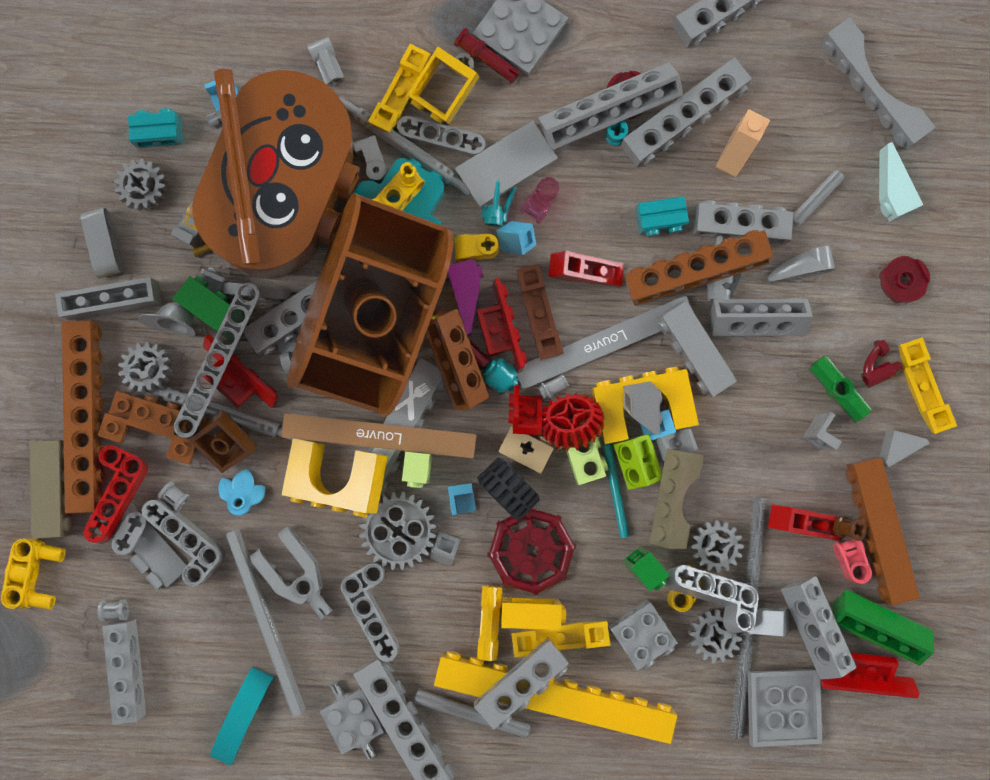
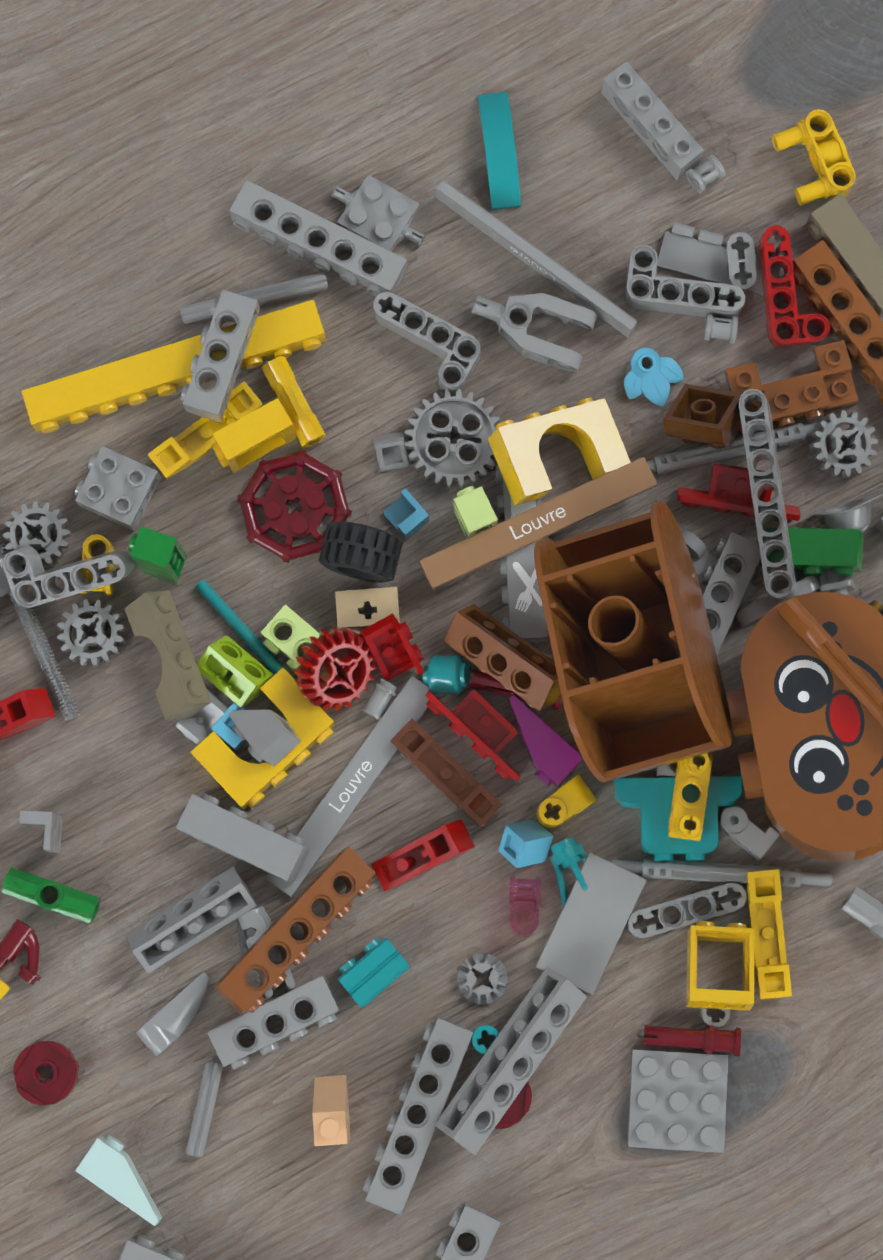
camera: 155 degrees right, 5 degrees down
none -> light grey gear [457,953,508,1005]

